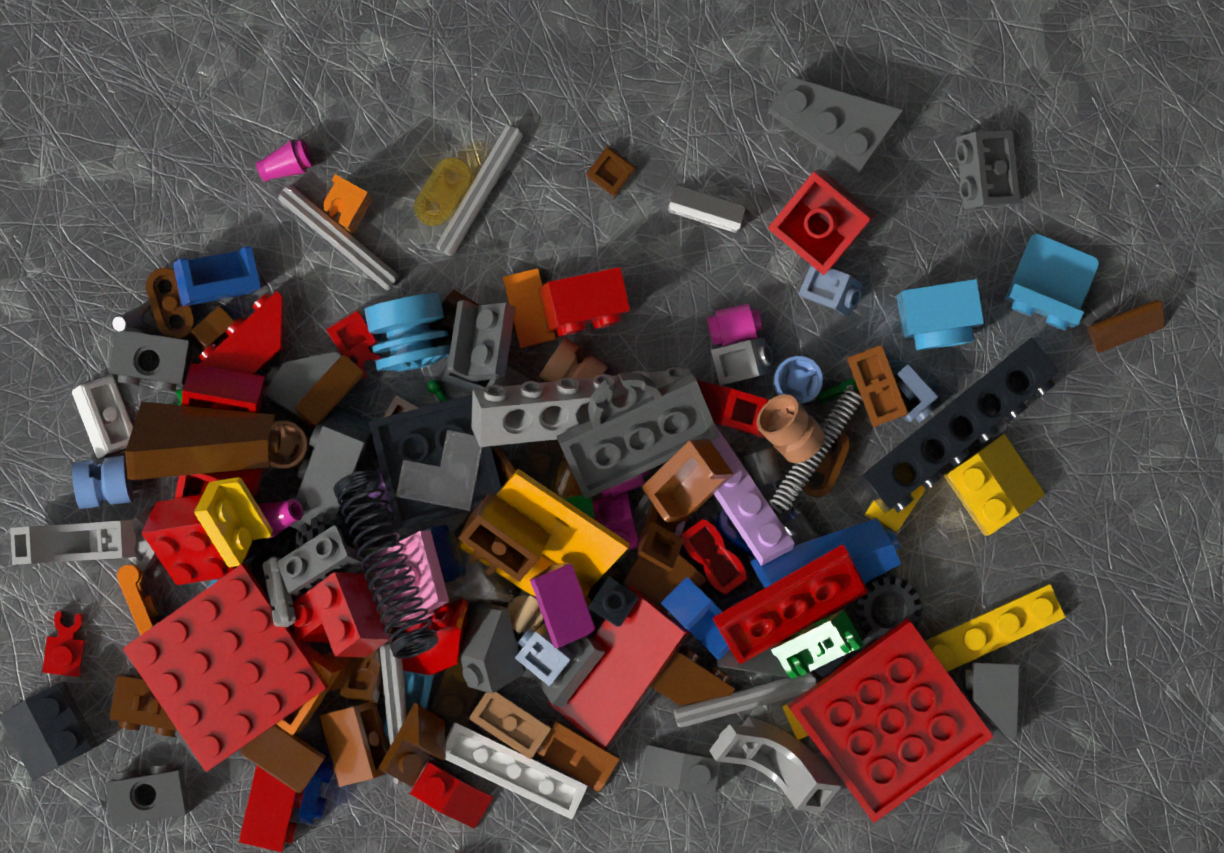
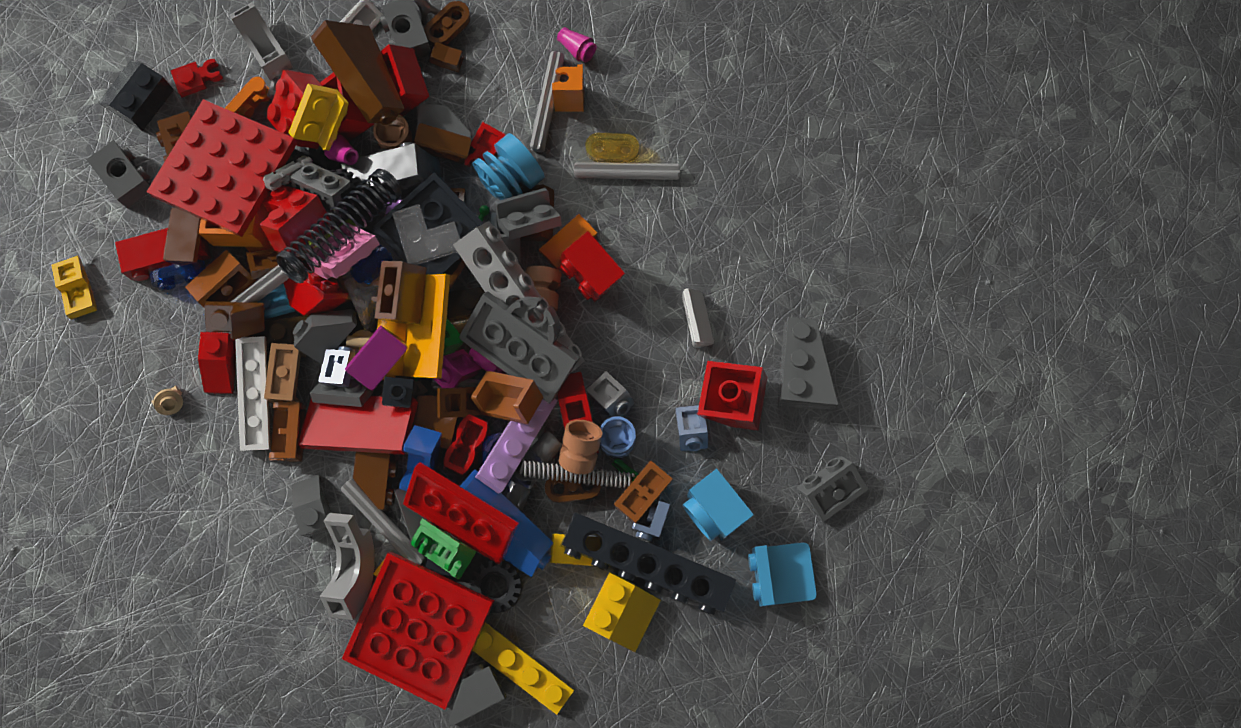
camera: 60 degrees right, 10 degrees down
medium blue wheel [72,455,133,509] -> none
blue panel [173,246,261,307] -> none
red slope [199,291,285,375] -> none
reddish brown tile [585,146,636,198] -> none
dark pink brick [706,303,762,347] -> none
reddish brown slope [1087,300,1165,353] -> none

